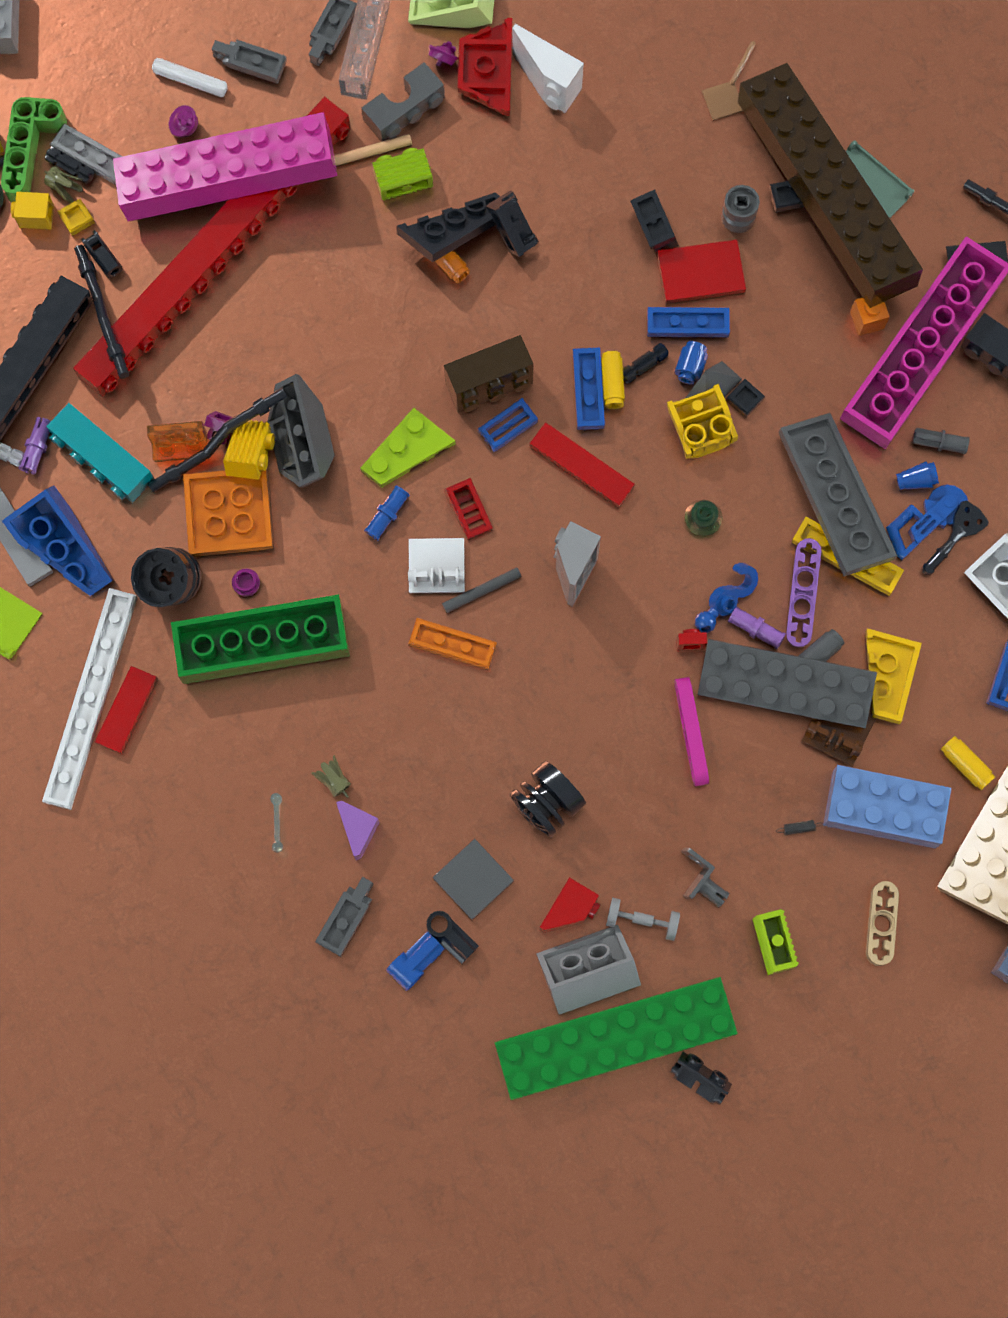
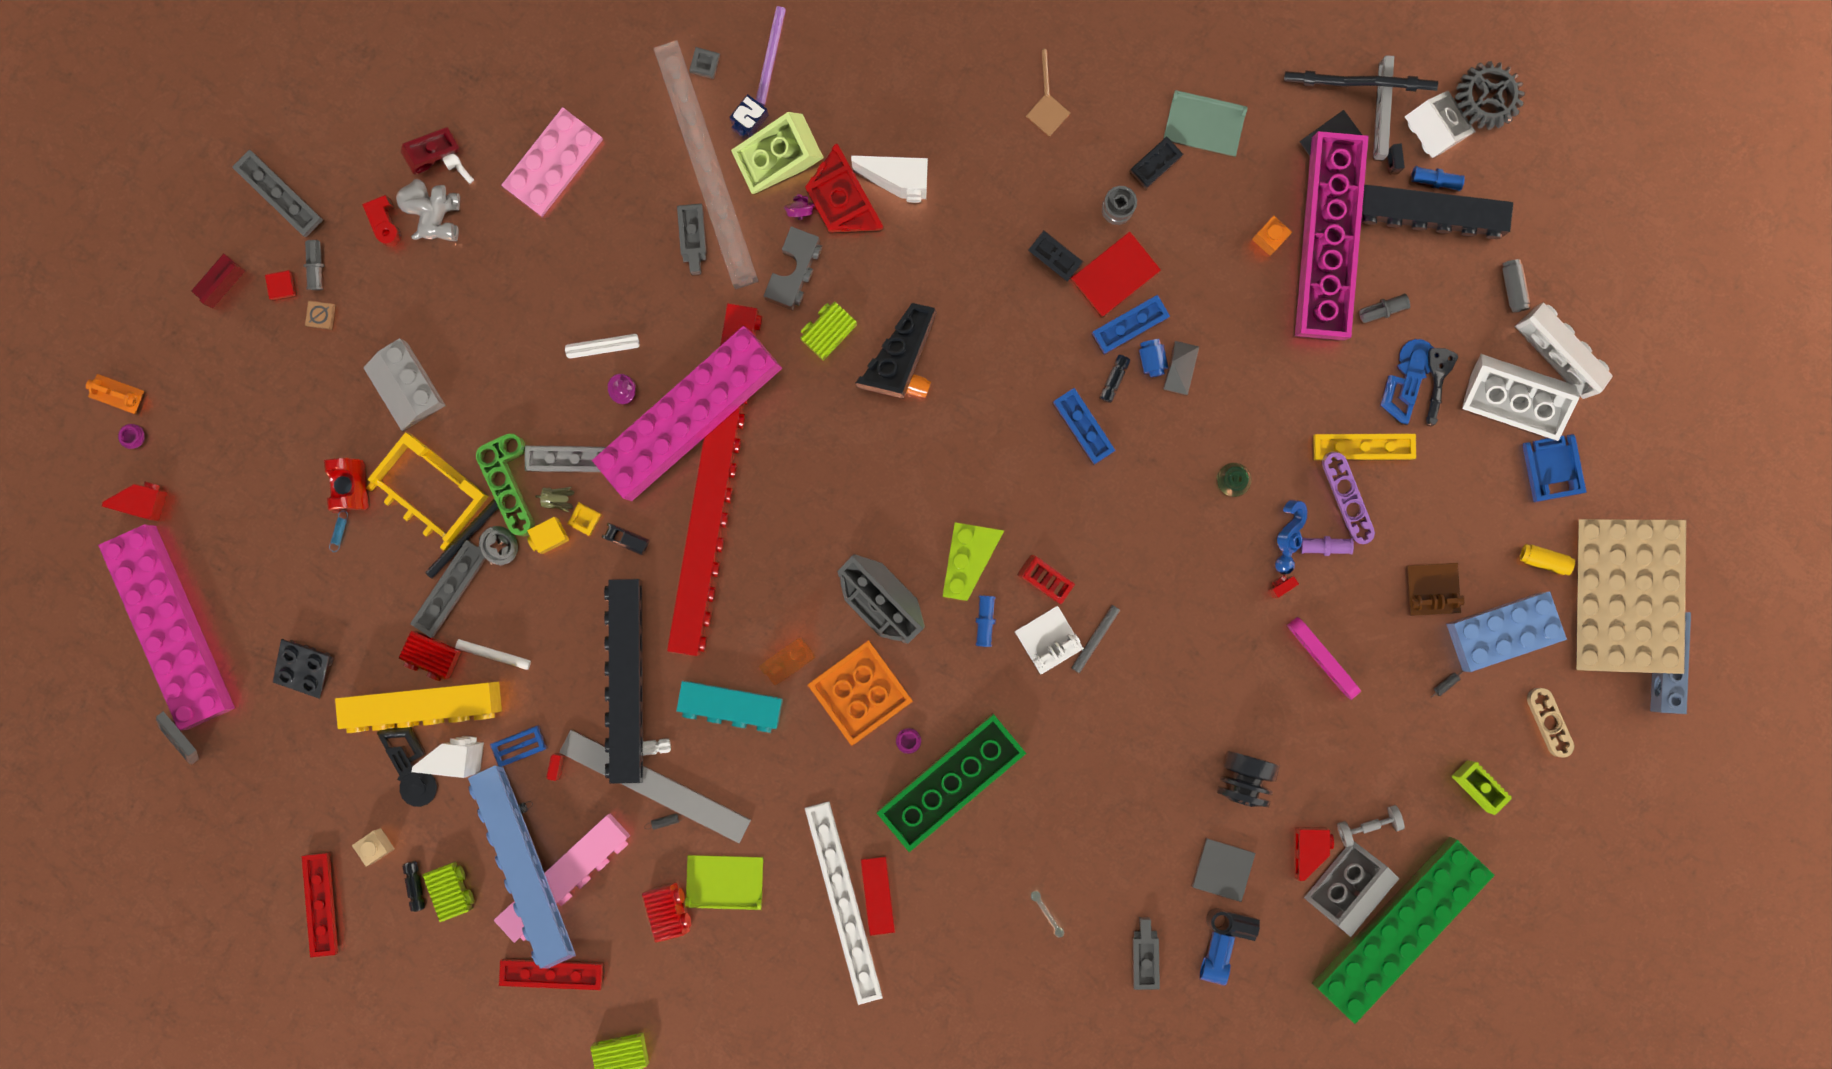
camera: 30 degrees left, 10 degrees up
blue wedge [2,486,113,596] -> none
medium lavender pin [19,417,51,474] -> none
black axle [45,147,95,184] -> none
black bar [74,245,130,379] -> none
black wheel [131,547,202,607] -> none
black bar [148,388,288,492] -> none
magenta tile [204,411,234,445] -> none
dark grey hinge [211,39,287,84] -> none
yellow brick [223,420,275,480] -> none
olive piece [311,755,351,798] -> none
light nougat bar [334,134,412,166] -> none
medium lavender slope [336,801,380,860] -> none
orange tile [408,618,497,670] -> none
dark brown brick [444,335,534,413] -> none
blue tile [478,398,538,452] -> none
black hinge [486,190,539,257] -> none
red tile [529,422,635,508] -> none
light grey slope [554,521,601,607] -> none
yellow piece [601,351,625,409] -> none
yellow slope [667,384,738,459] -> none
black hinge [670,1051,732,1105] -> none
dark grey bracket [681,847,730,908] -> none
dark grey plate [697,639,877,728] -> none
black tile [726,379,765,418] -> none
dark brown brick [738,63,923,308] -> none
dark grey plate [778,413,897,576] -> none
dark grey piece [799,629,845,662] -> none
yellow wing [865,628,922,725] -> none
blue cone [896,461,939,490] -> none

